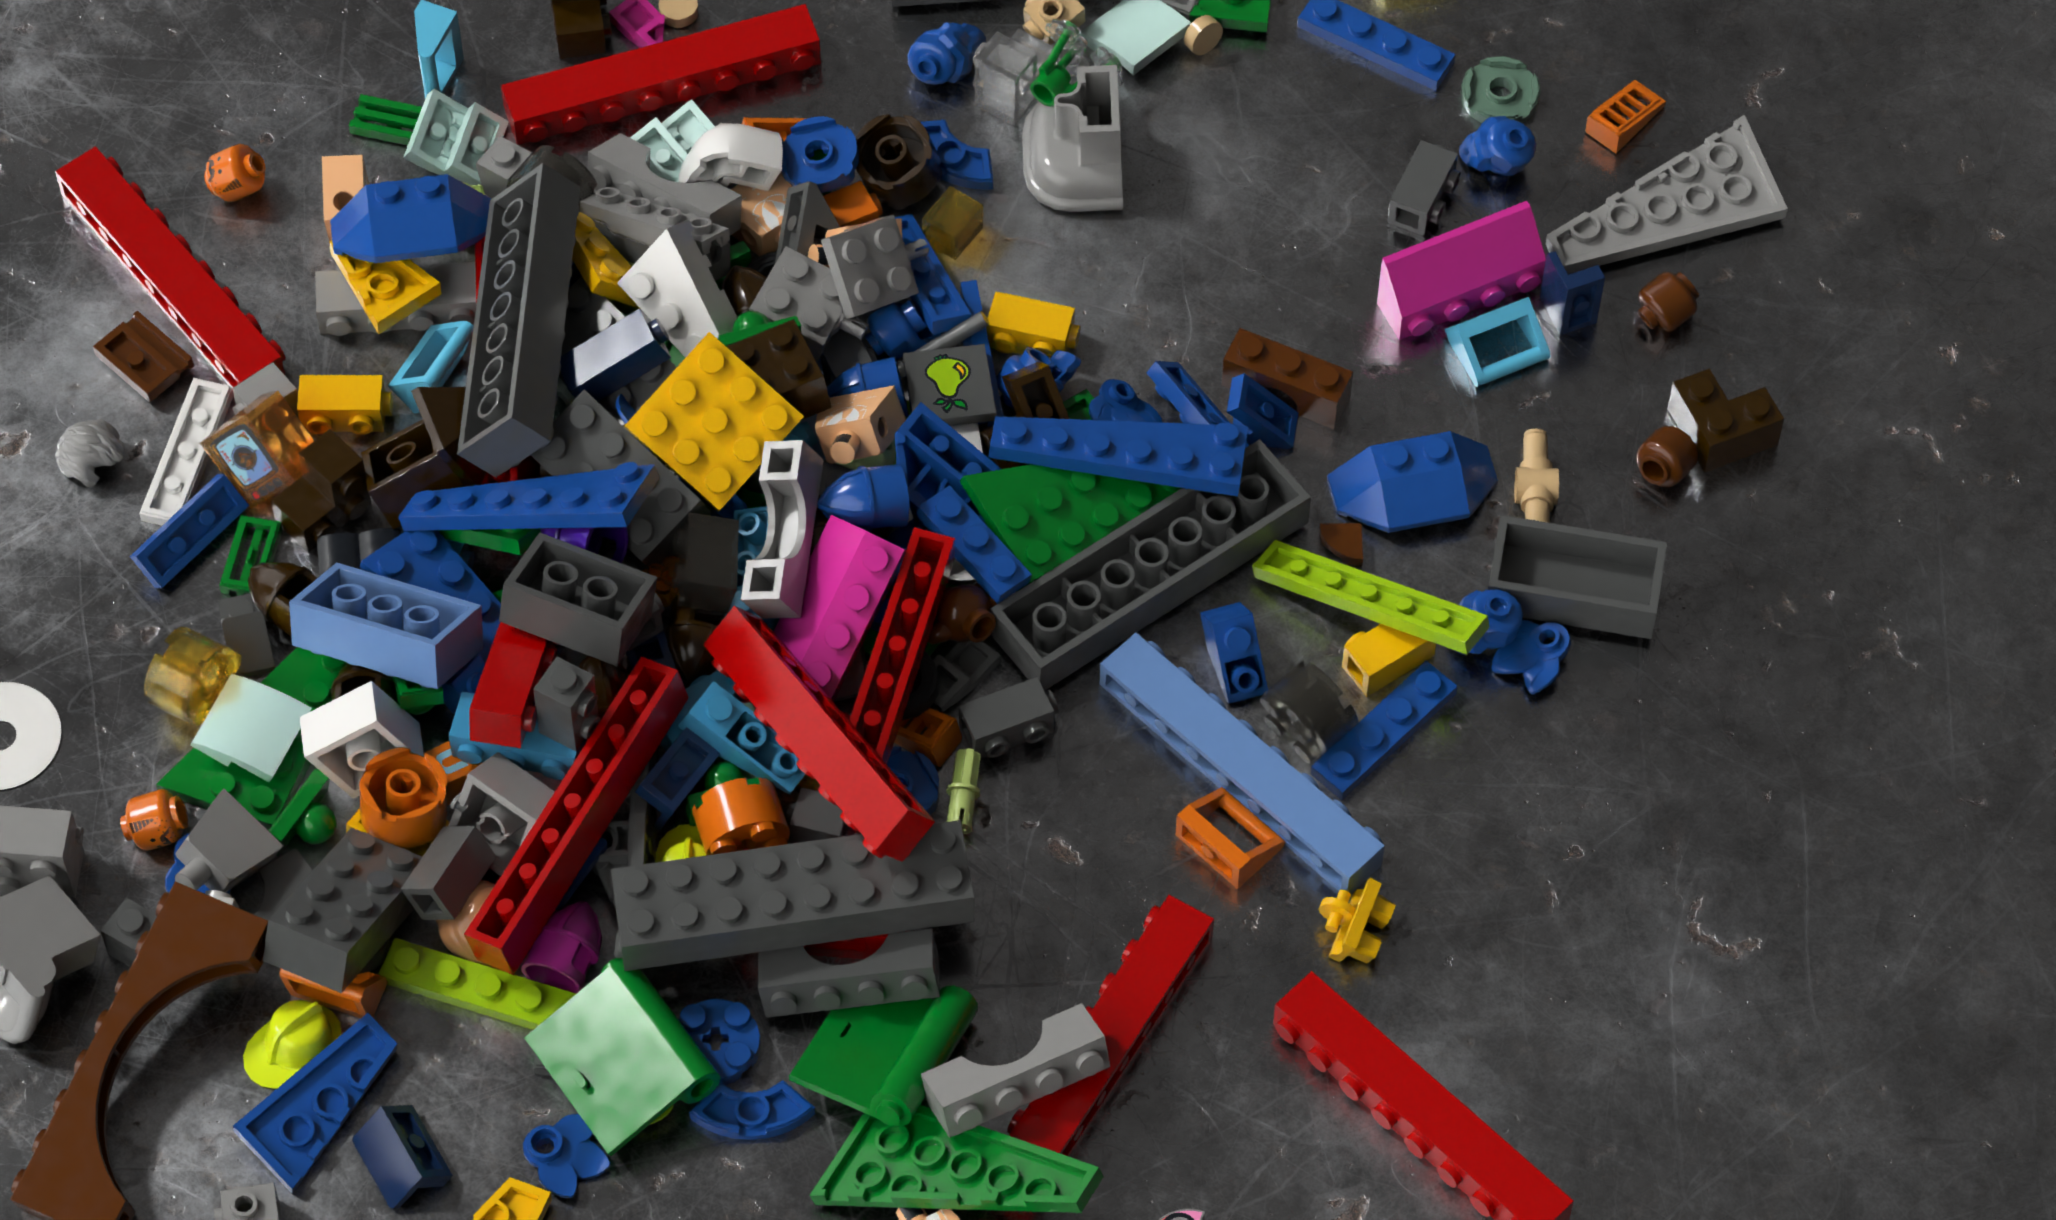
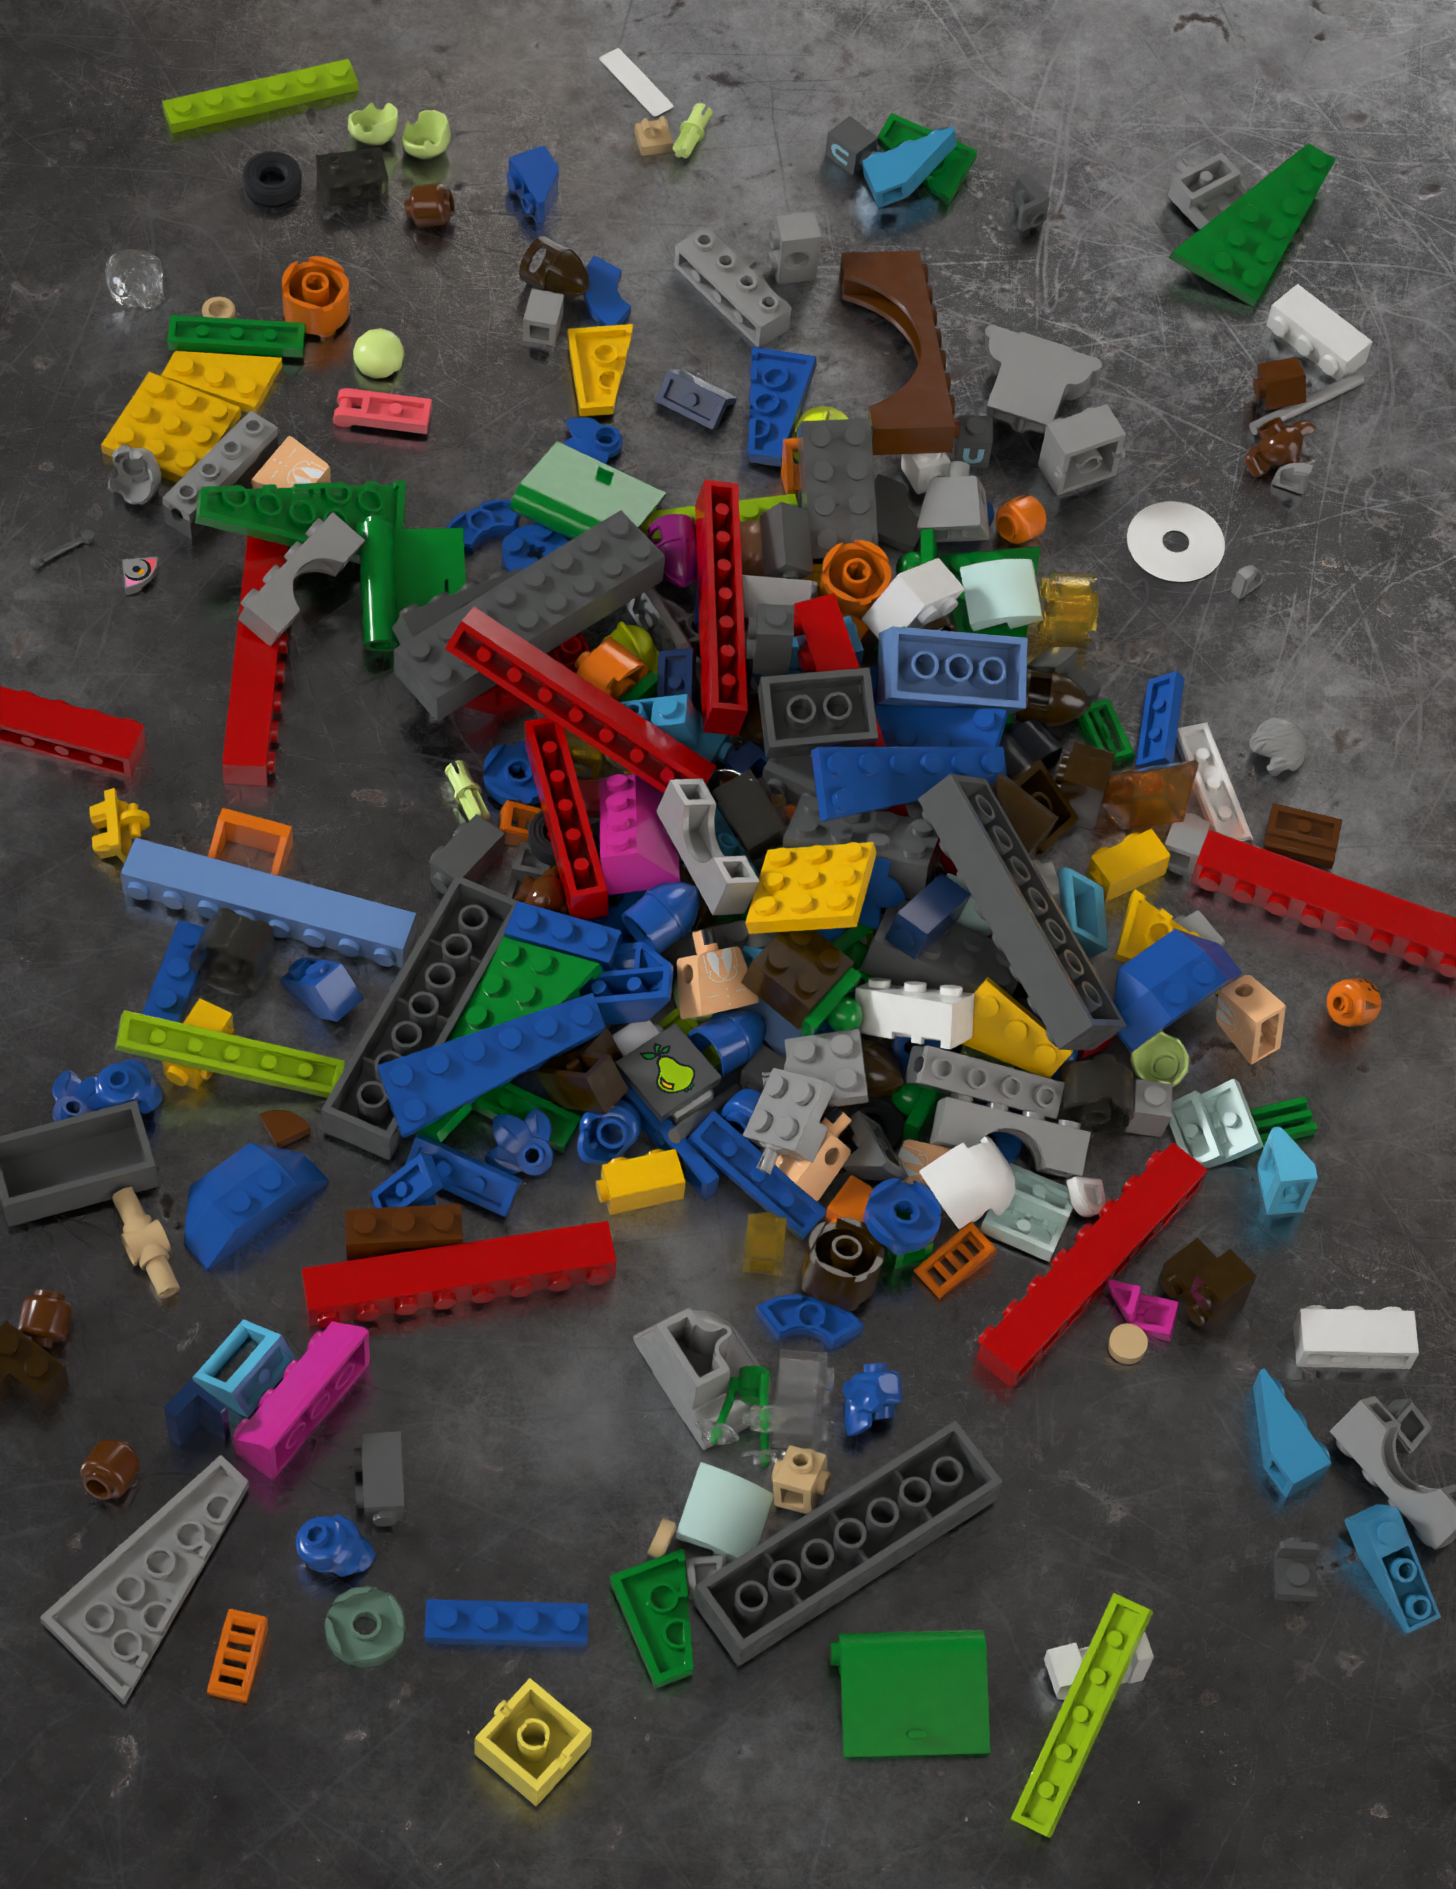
camera: 145 degrees right, 0 degrees up
none -> red brick [302,1221,617,1328]
none -> white tile [1066,1176,1106,1218]

